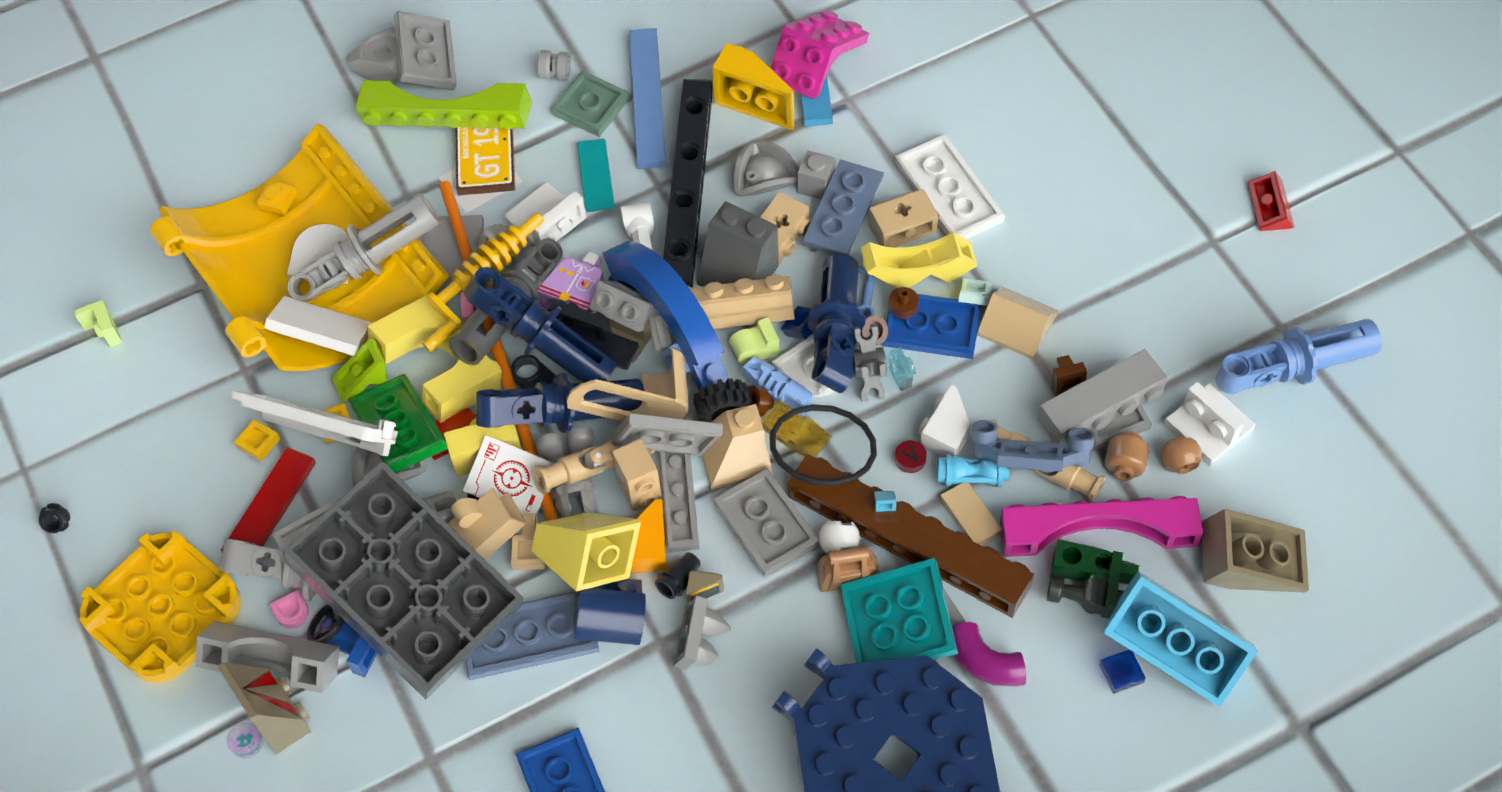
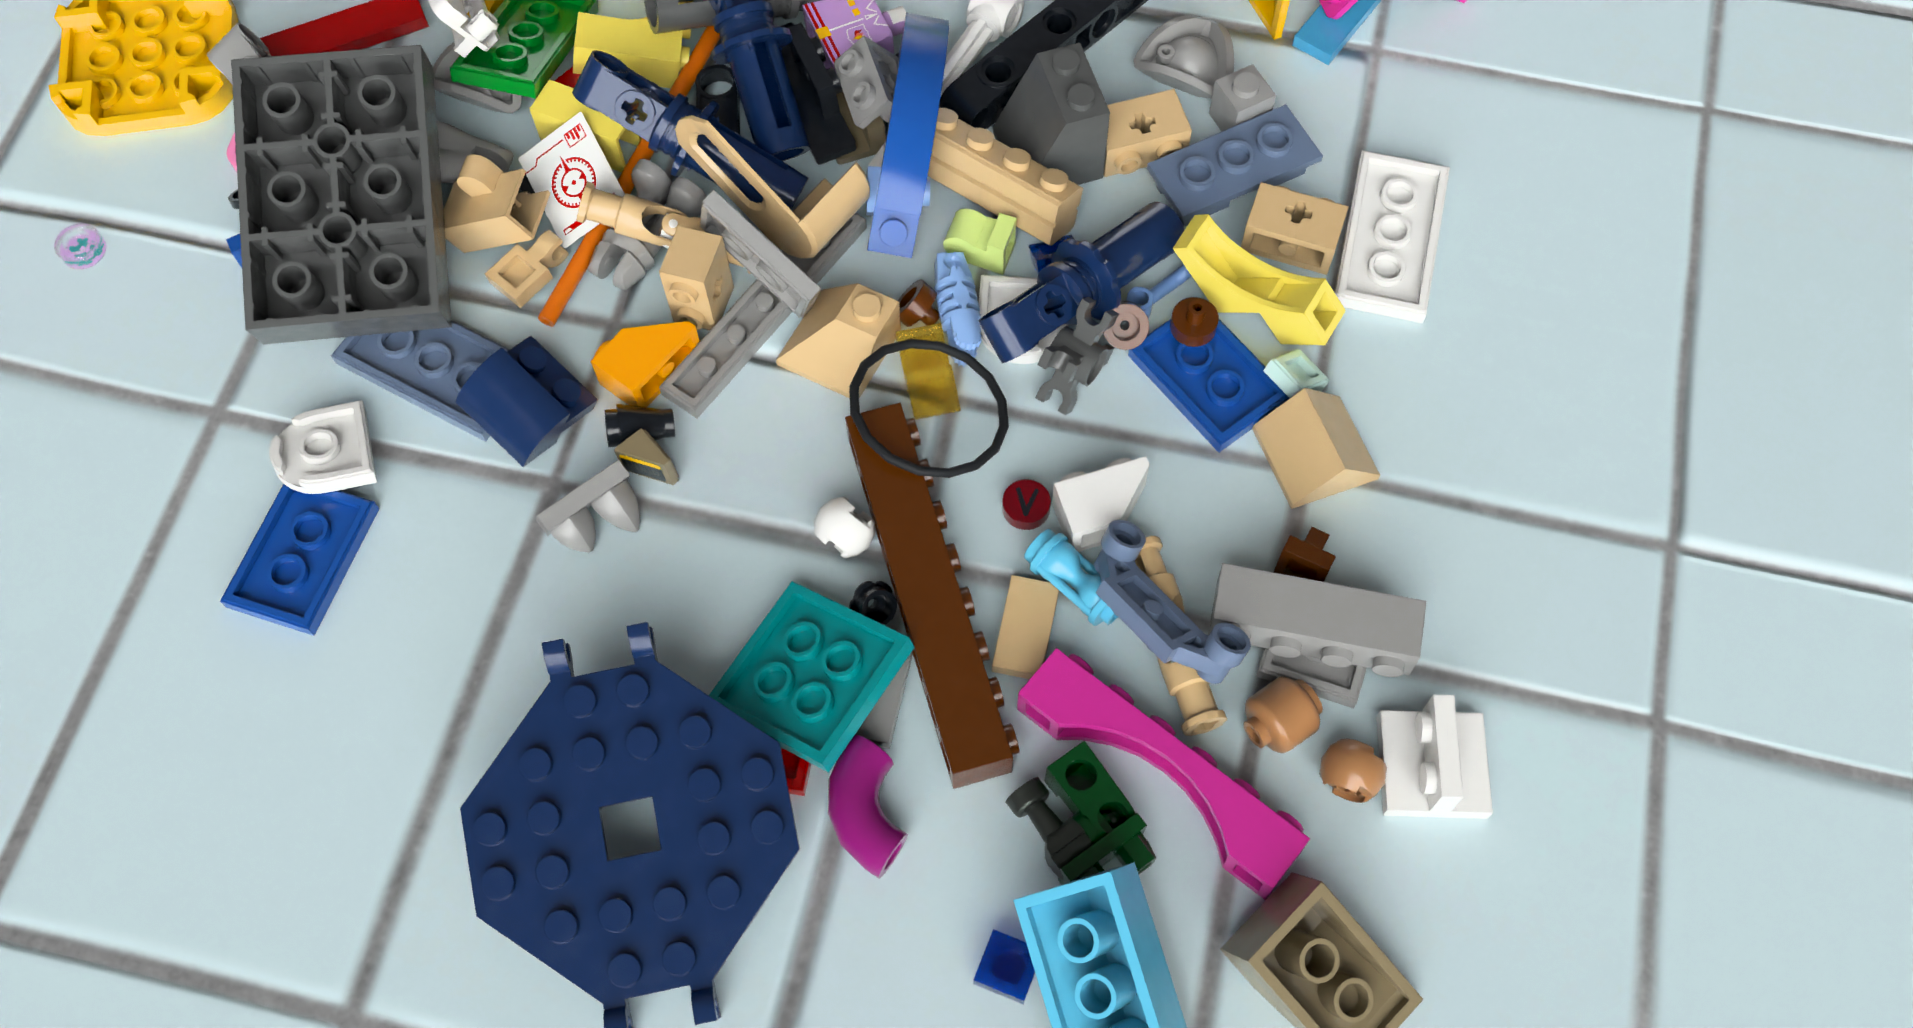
camera: 40 degrees right, 5 degrees up
light grey arch [195,621,339,693] -> none
dark tan slope [217,662,311,754] -> none
light yellow slope [531,512,641,591] -> none
black tyre [693,378,753,423] -> none
light grey plate [713,468,819,577] -> none
medium nougat piece [816,546,880,592] -> none
medium azure piece [874,491,897,512] -> none
clear light blue plate [889,347,916,391] -> none
medium blue piece [1215,319,1382,394] -> none
red slope [1248,171,1294,231] -> none
none -> white tile [269,400,377,494]
none -> black plate [849,581,897,625]

